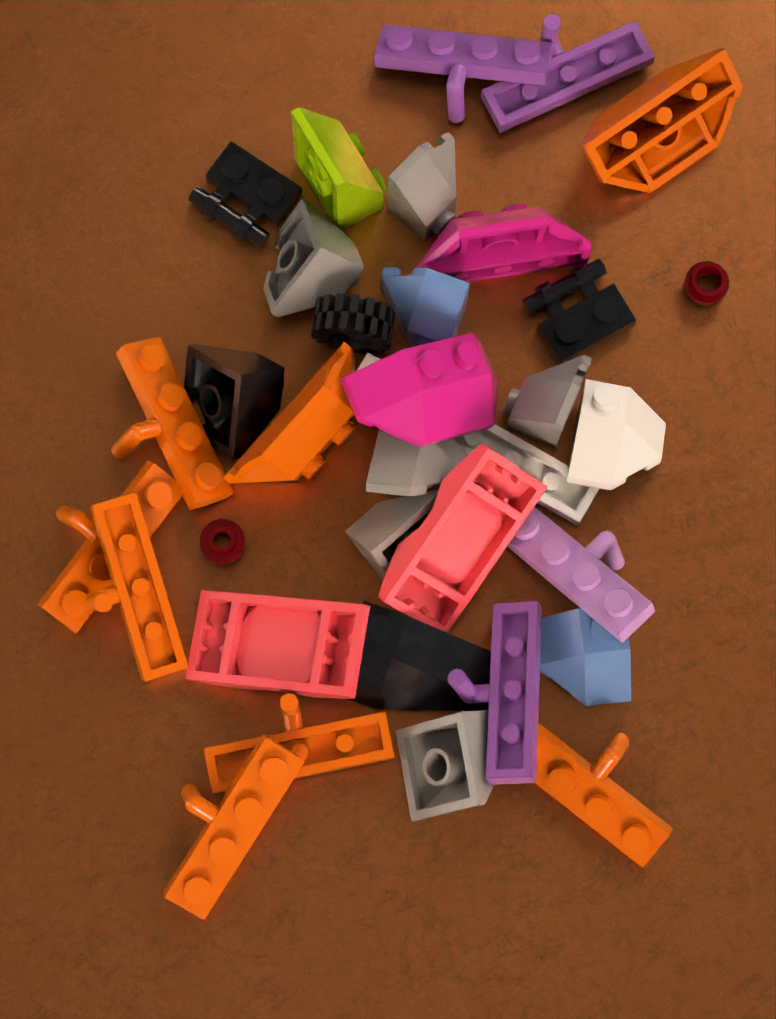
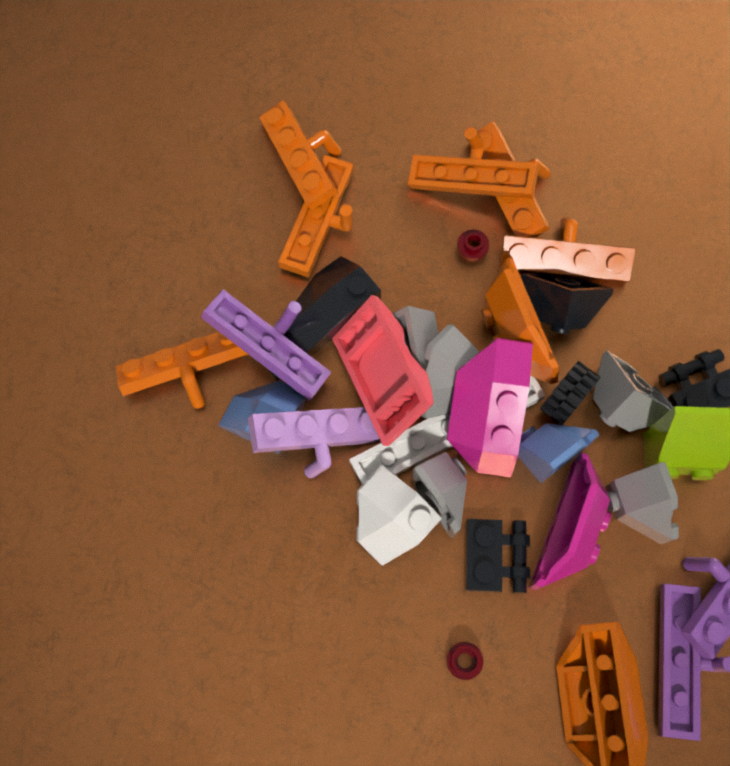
camera: 125 degrees right, 5 degrees down
coral slope [185,590,370,699] -> none
light grey slope [395,710,494,821] -> none

